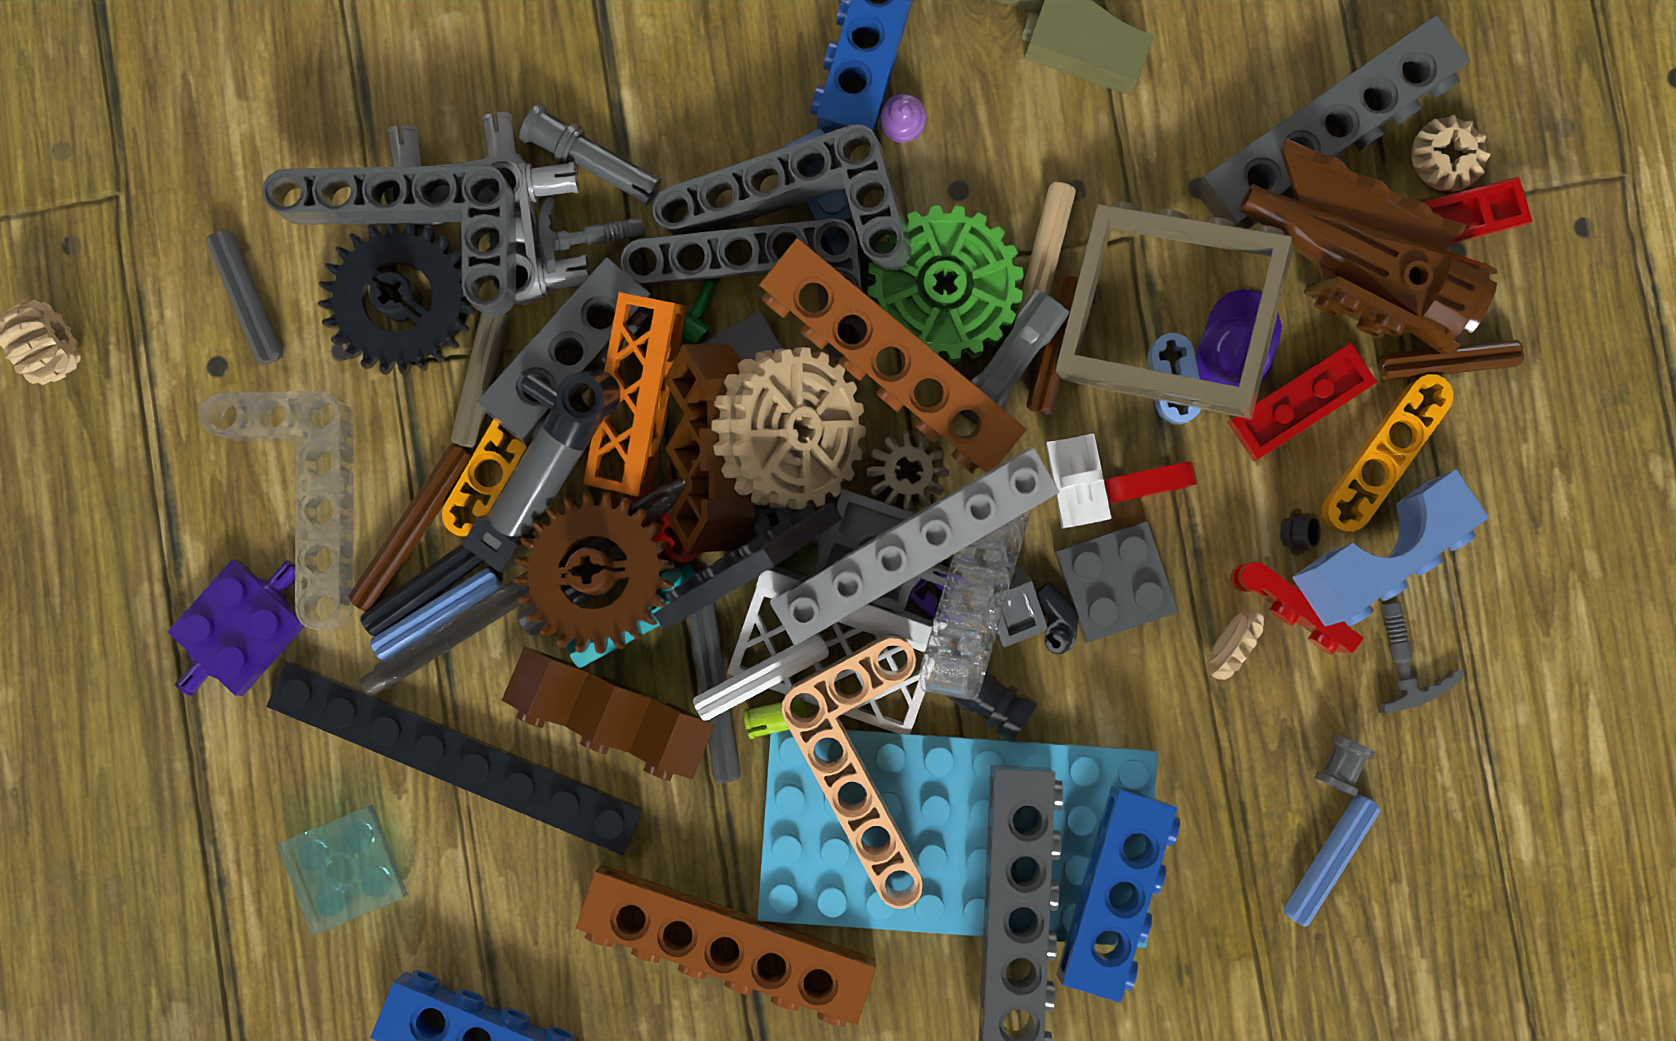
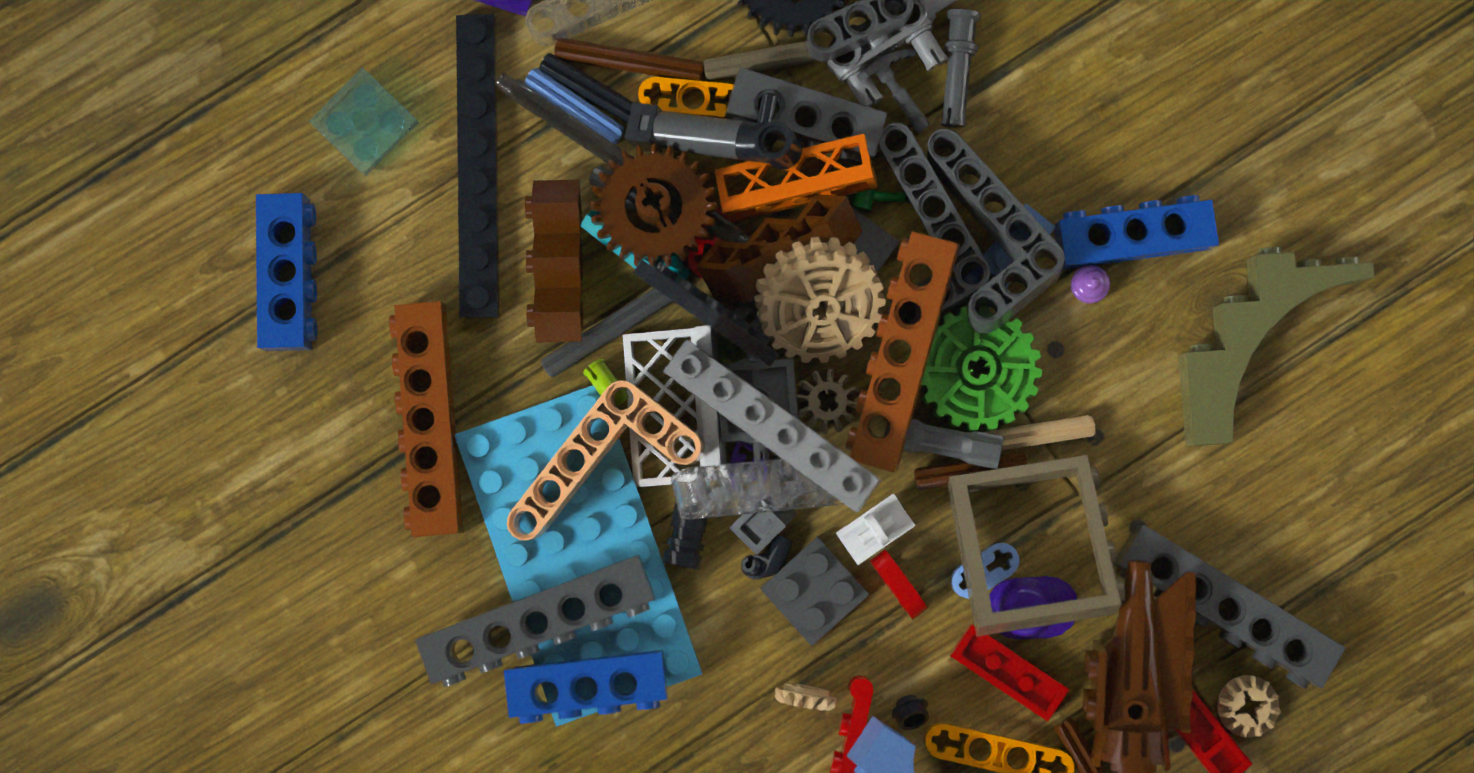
camera: 70 degrees right, 0 degrees up
white axle [693,634,829,721] -> none

